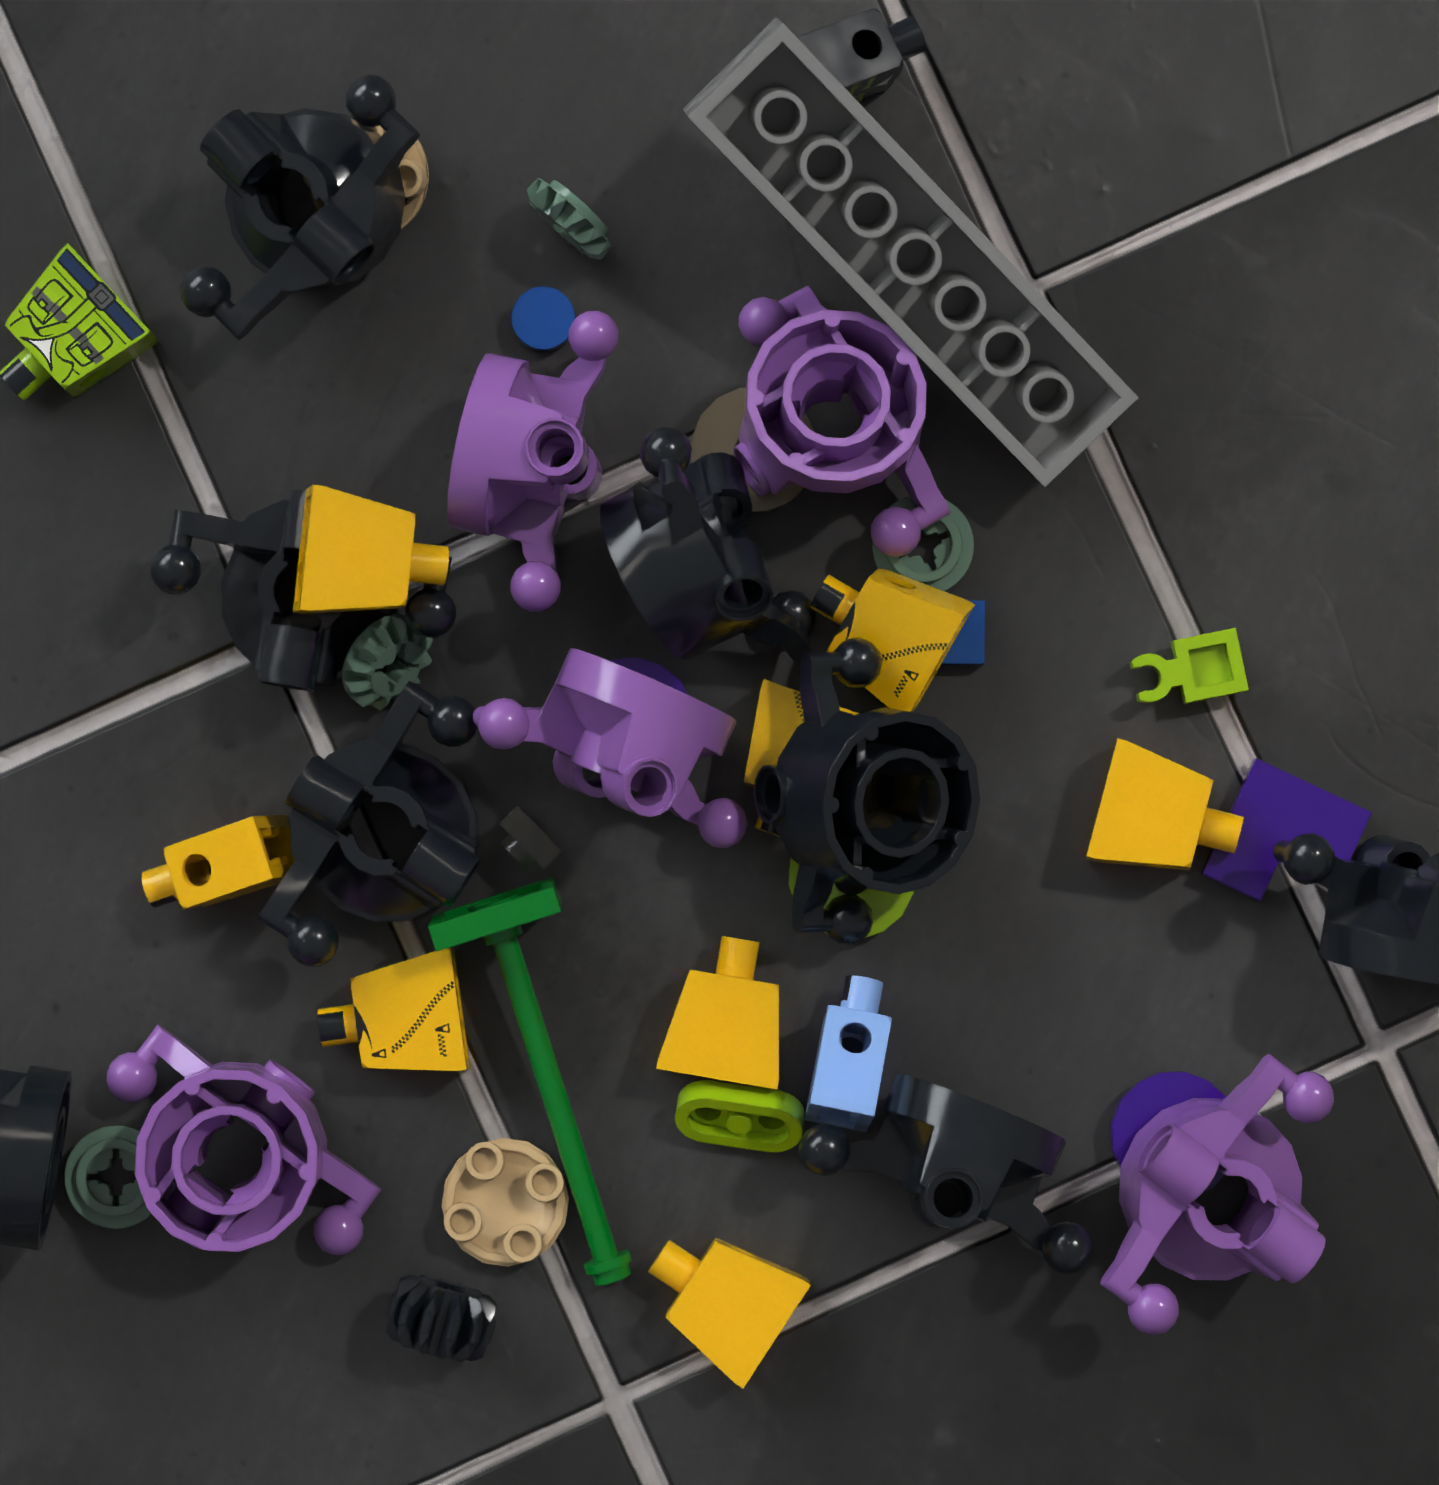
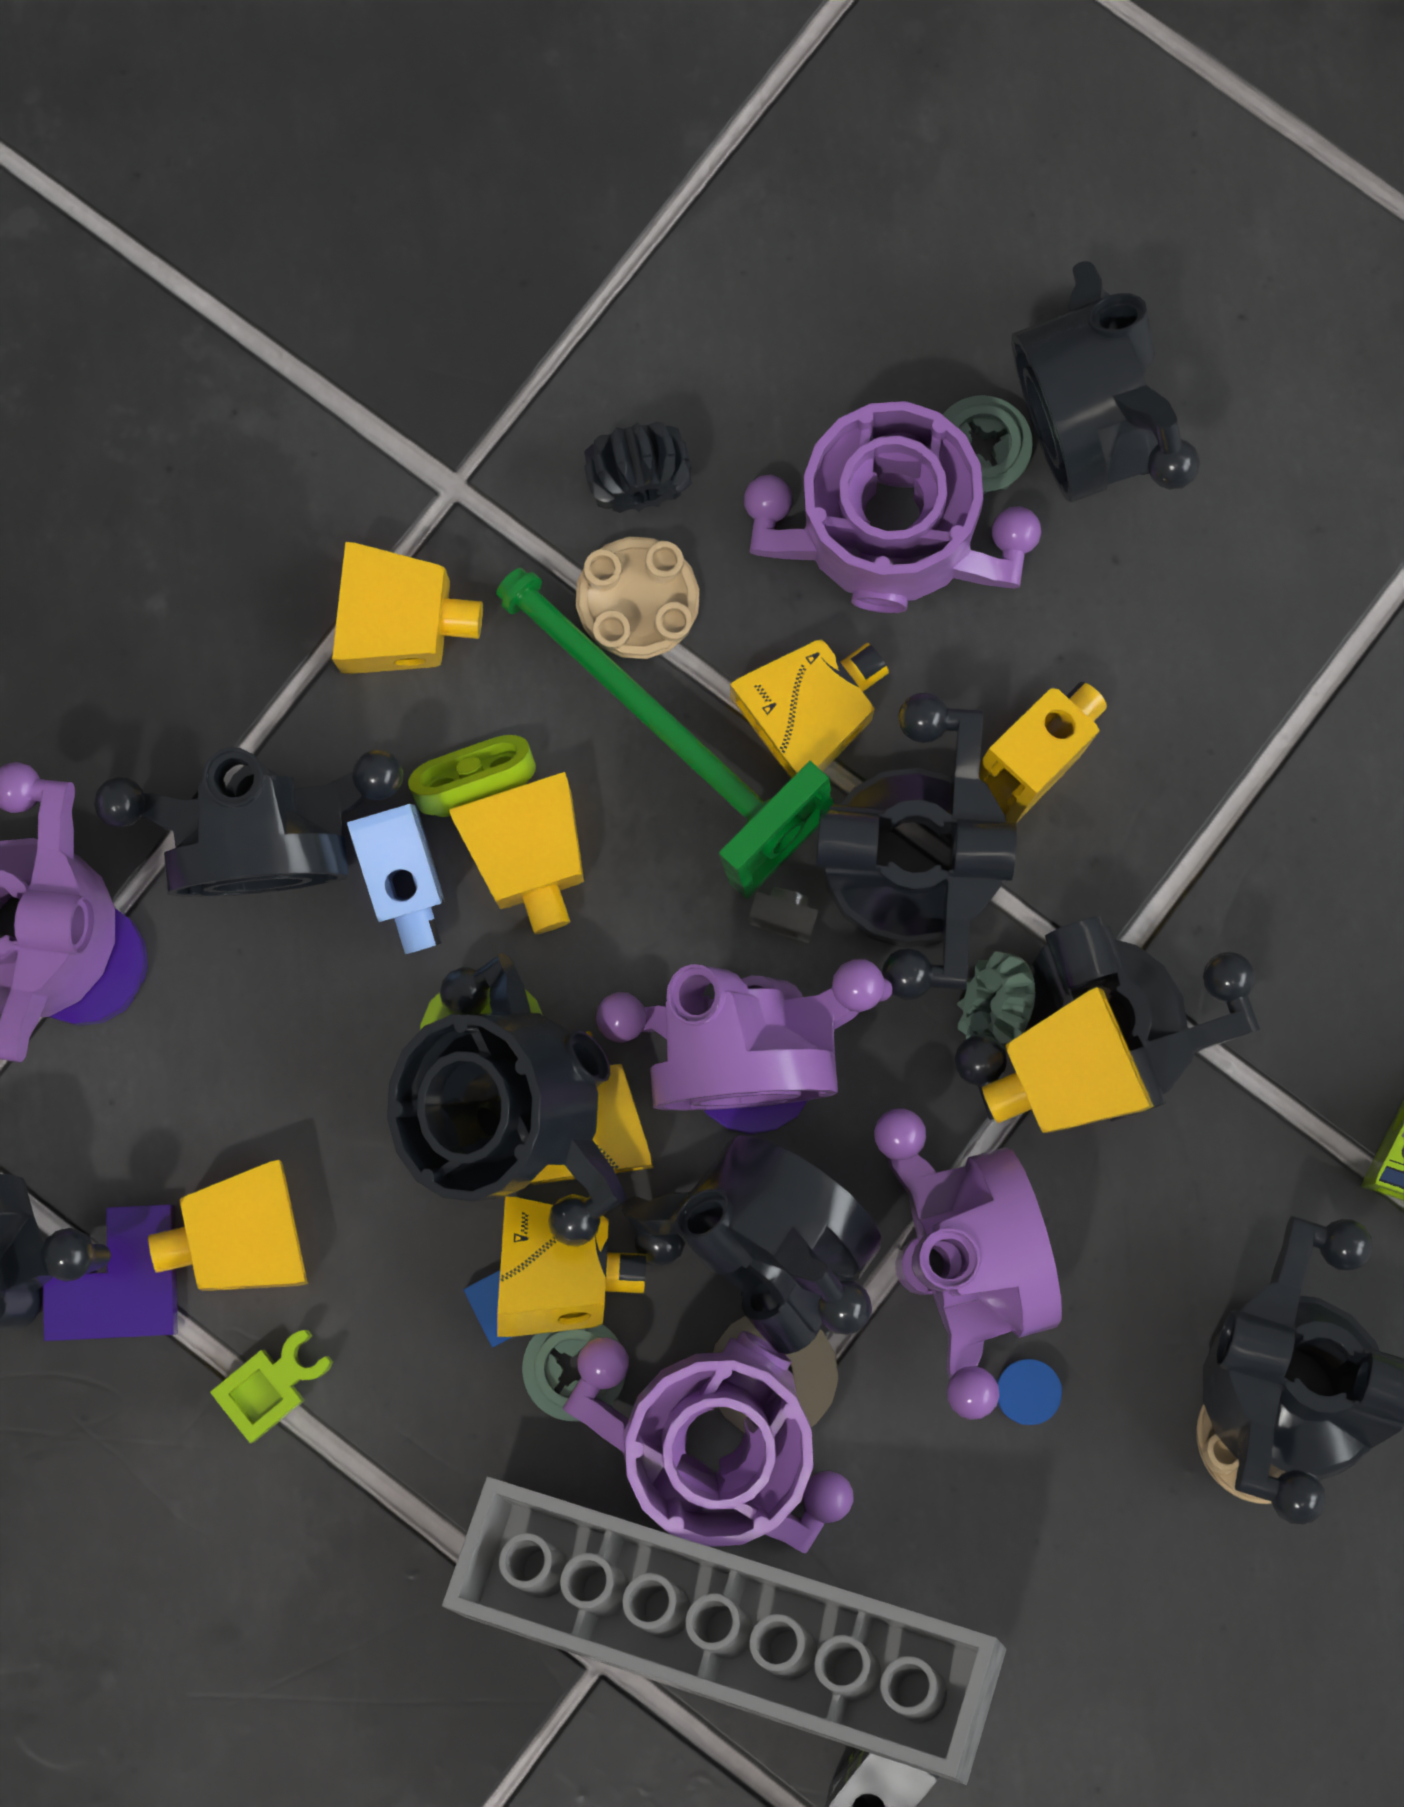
camera: 155 degrees right, 5 degrees down
sand green gear [527,178,612,260] -> none

